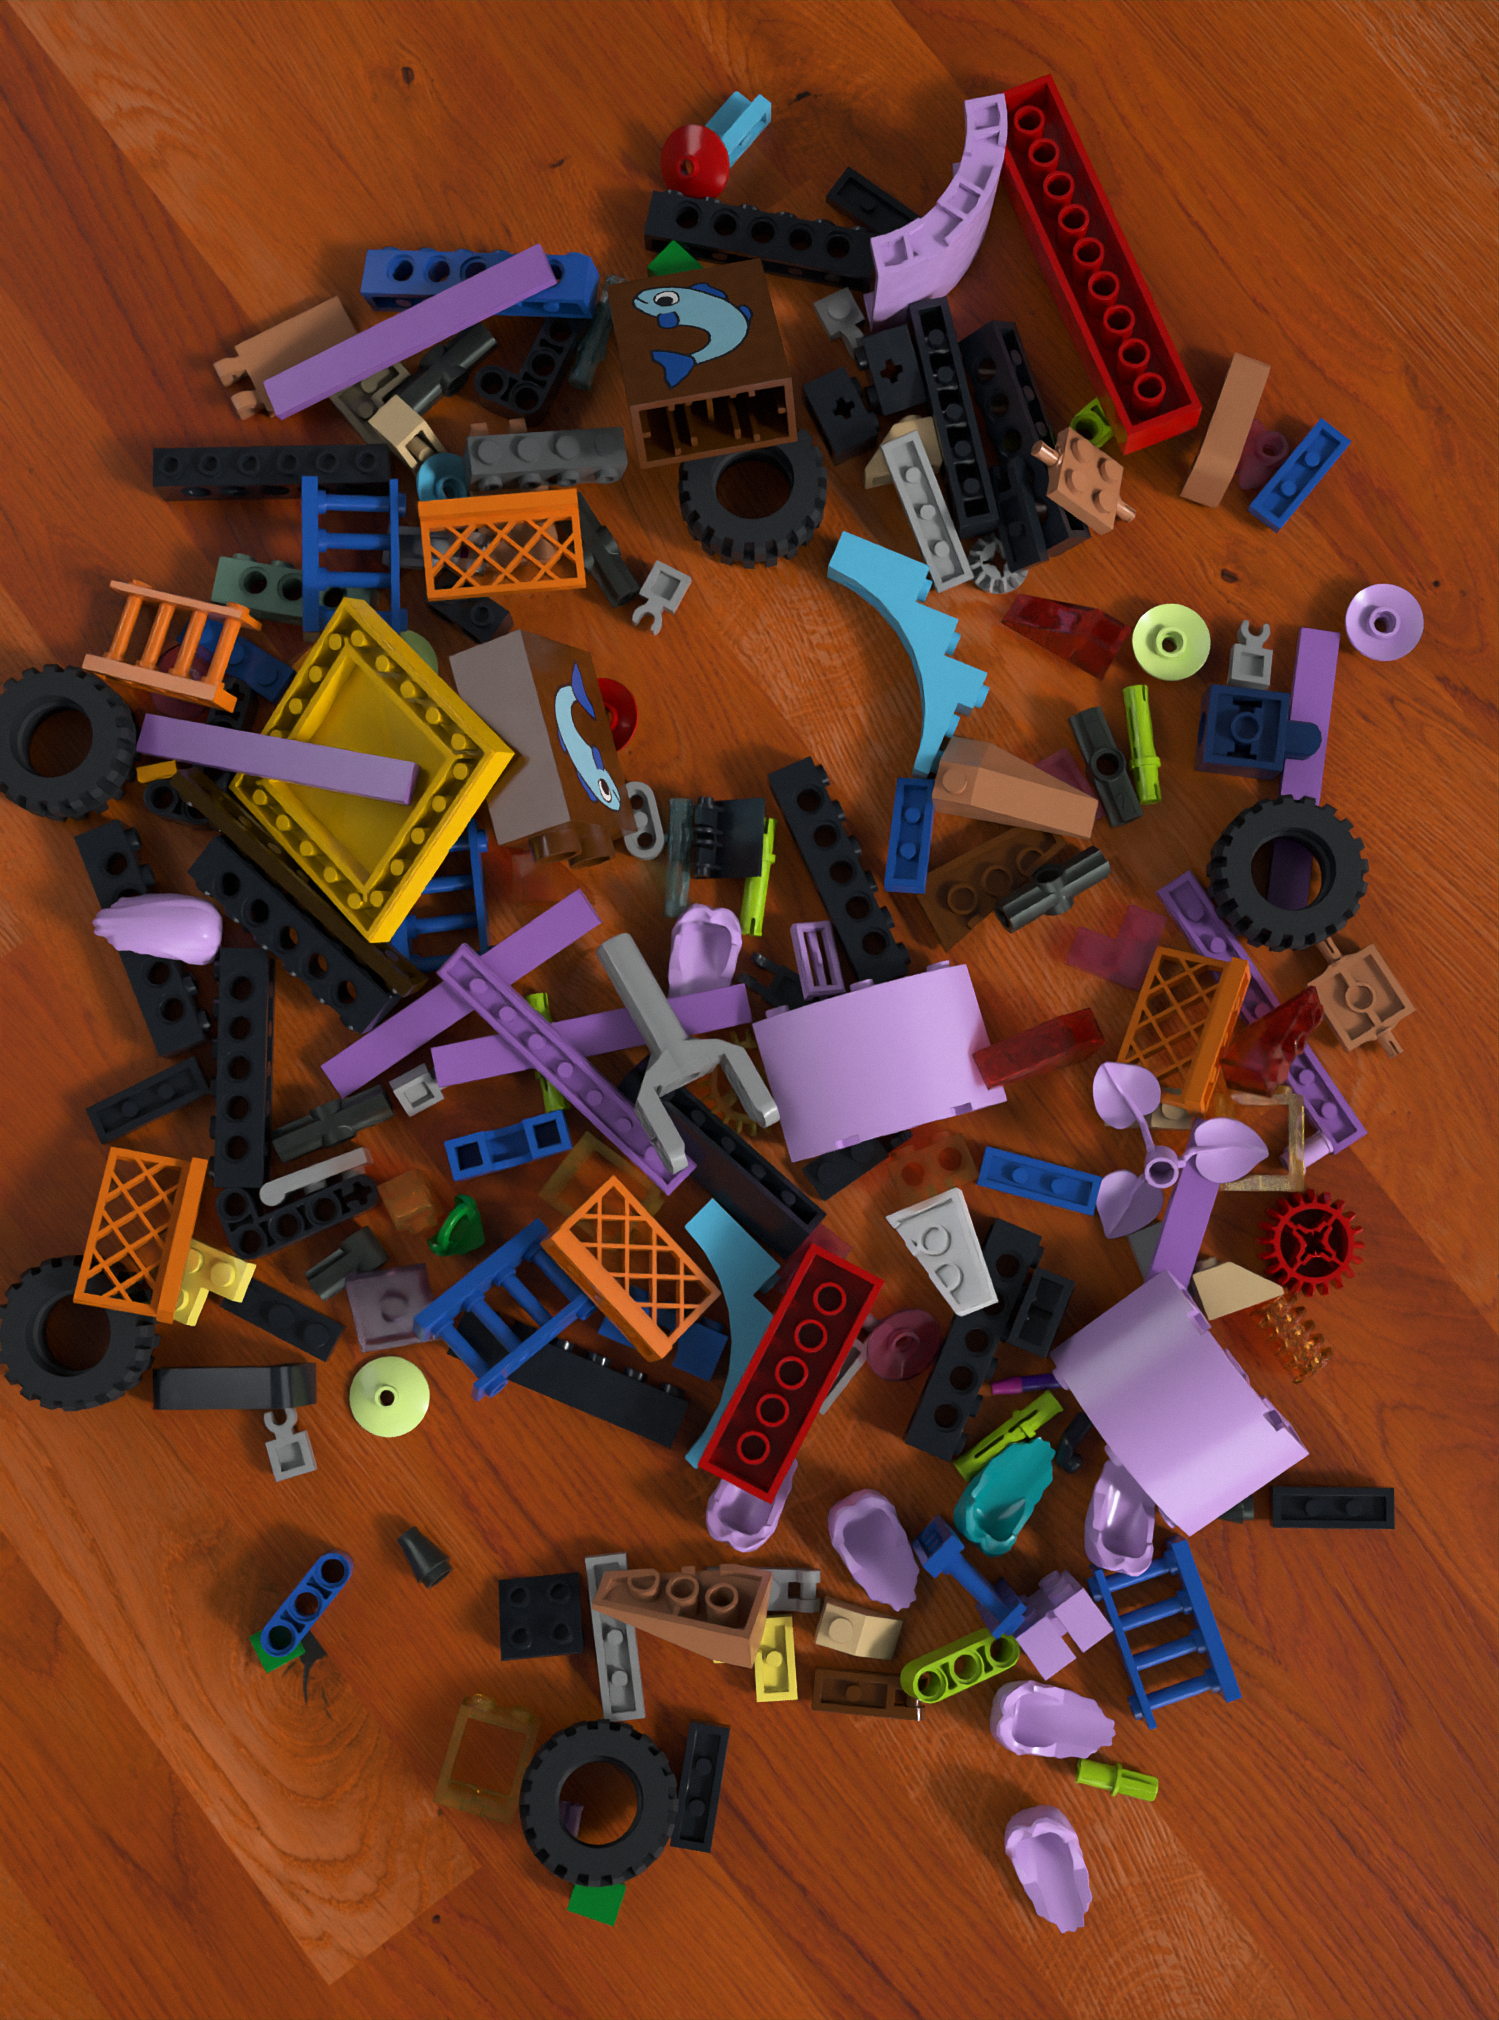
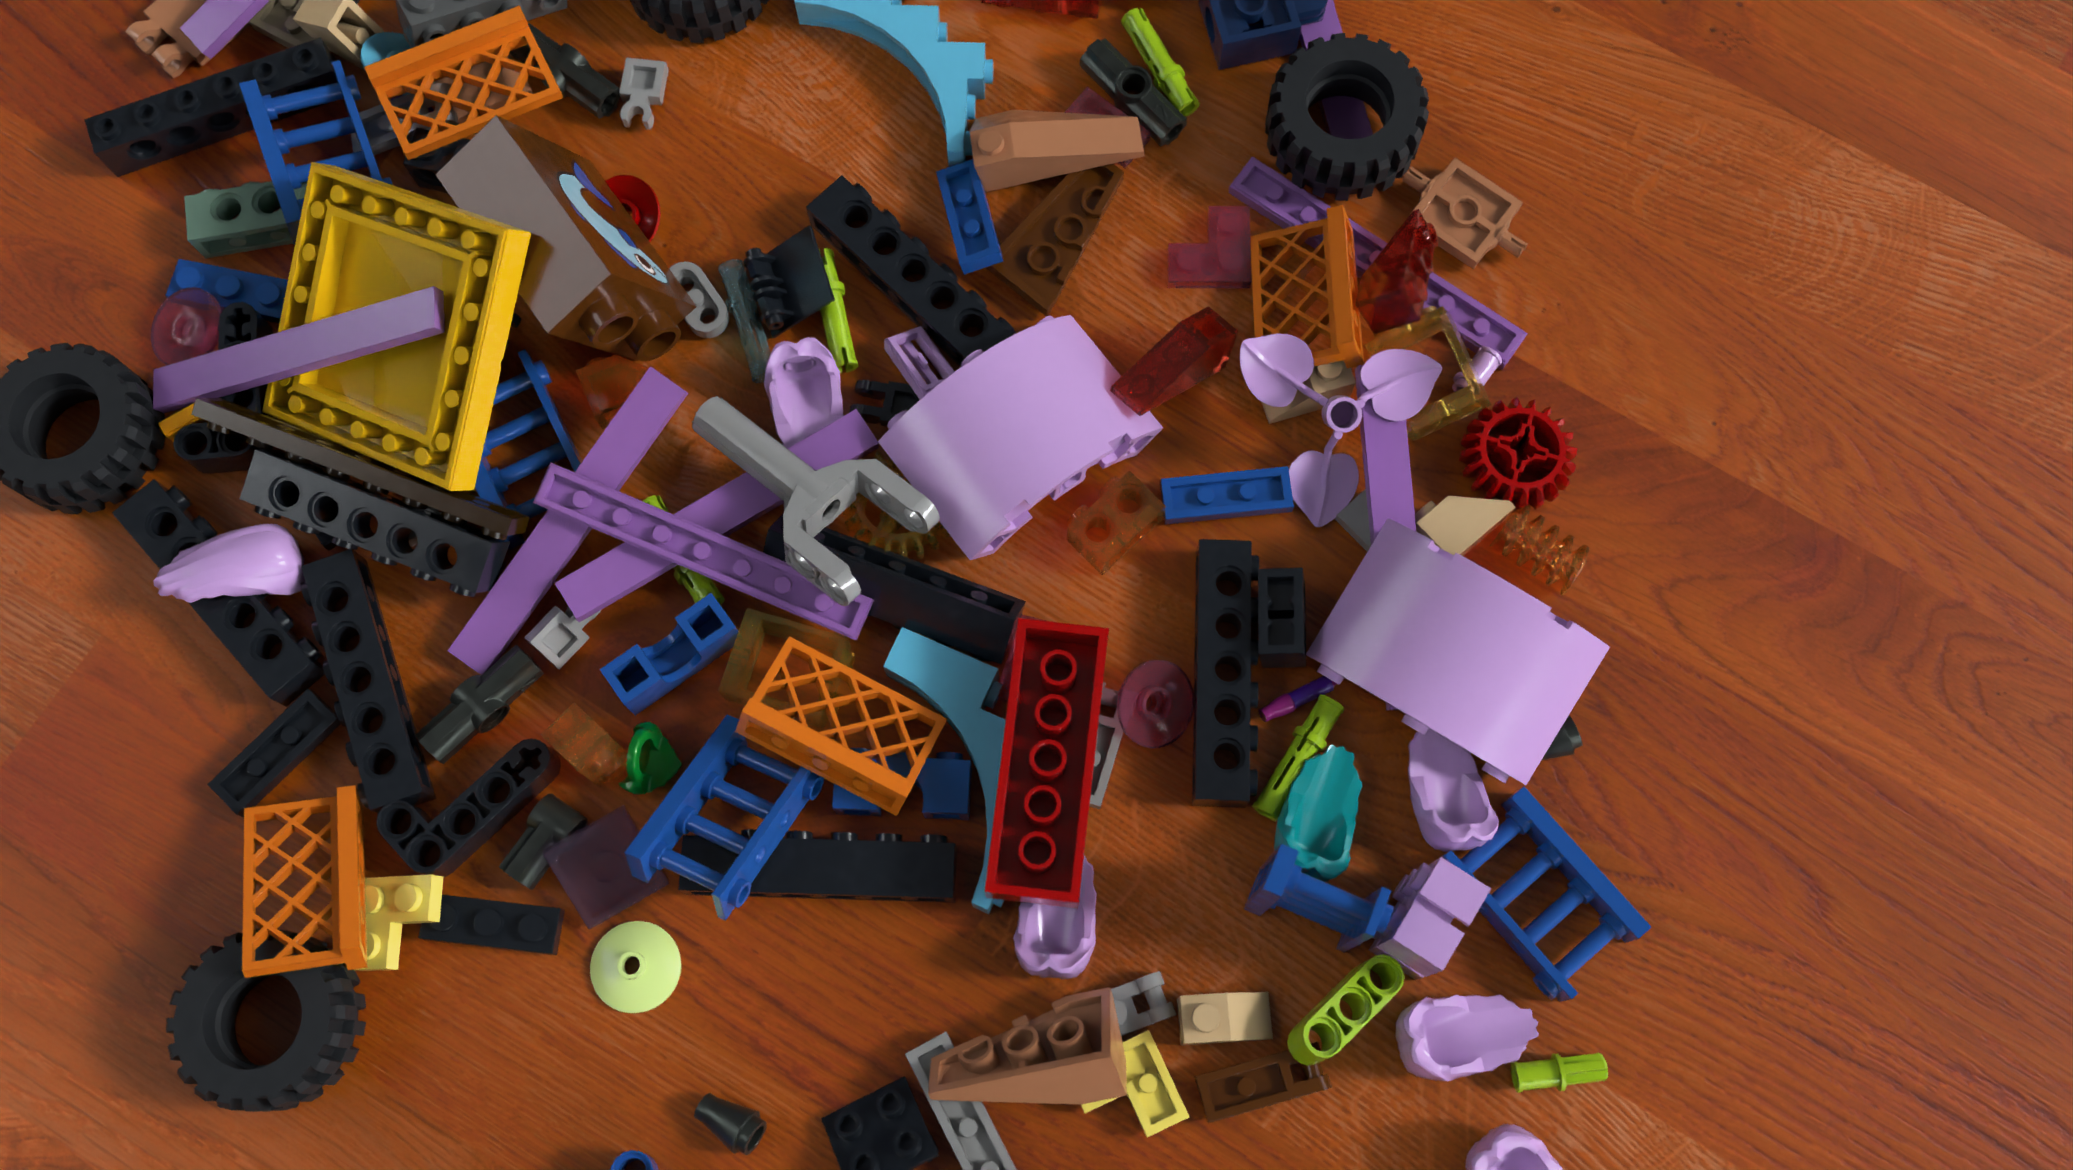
camera: 20 degrees left, 10 degrees down
orange fence [81,579,262,713] -> none
black beam [153,1363,317,1410] -> none
light grey plate [259,1147,374,1206] -> none
light grey plate [264,1407,318,1482] -> none
black hinge [802,1129,913,1202] -> none
lavender hair [827,1489,920,1612] -> none
white wing [885,1187,998,1316] -> none
pearl dark grey piece [993,845,1111,934] -> none
black arm [1054,1412,1094,1474] -> none
black plate [1269,1485,1395,1529] -> none

